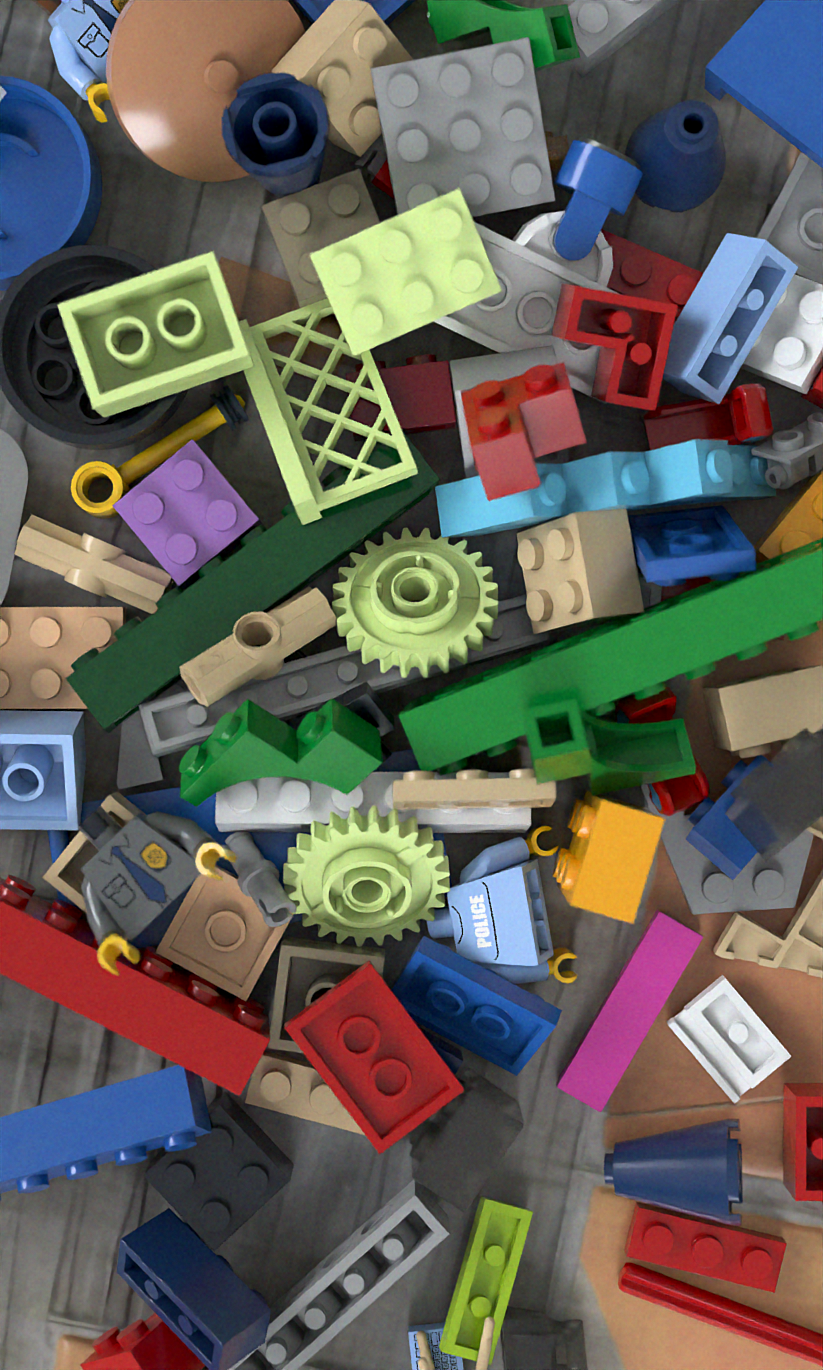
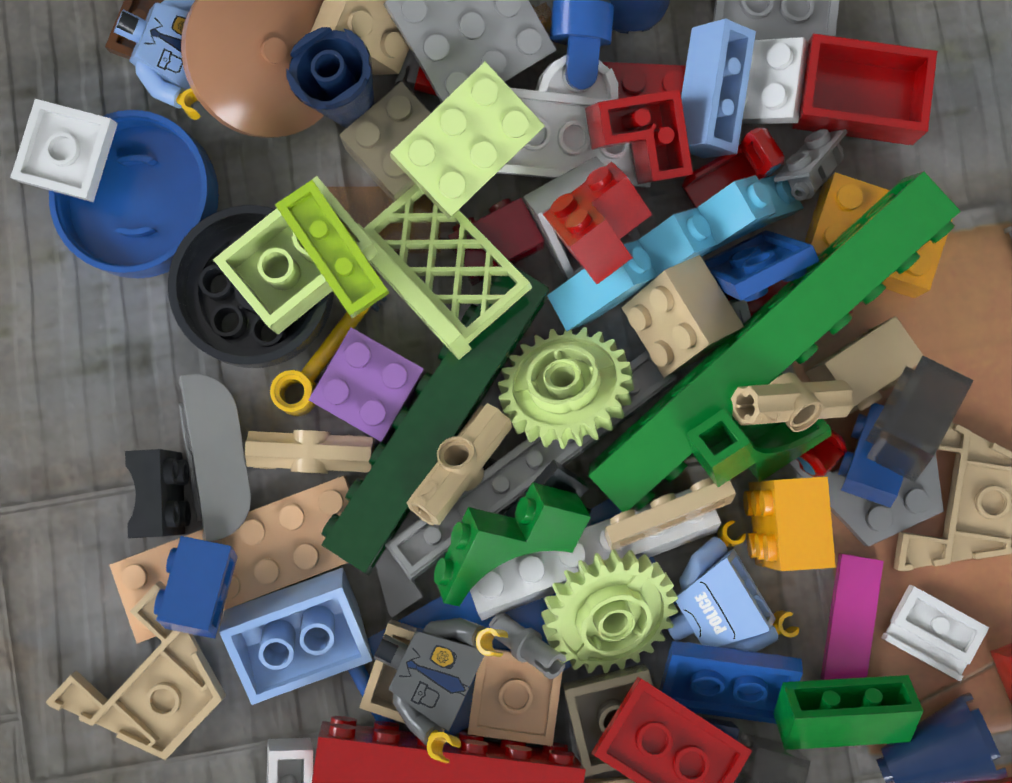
camera: 15 degrees left, 5 degrees down
none -> lime plate [275,180,389,318]
none -> tan piece [731,372,854,432]
none -> green brick [773,675,923,750]

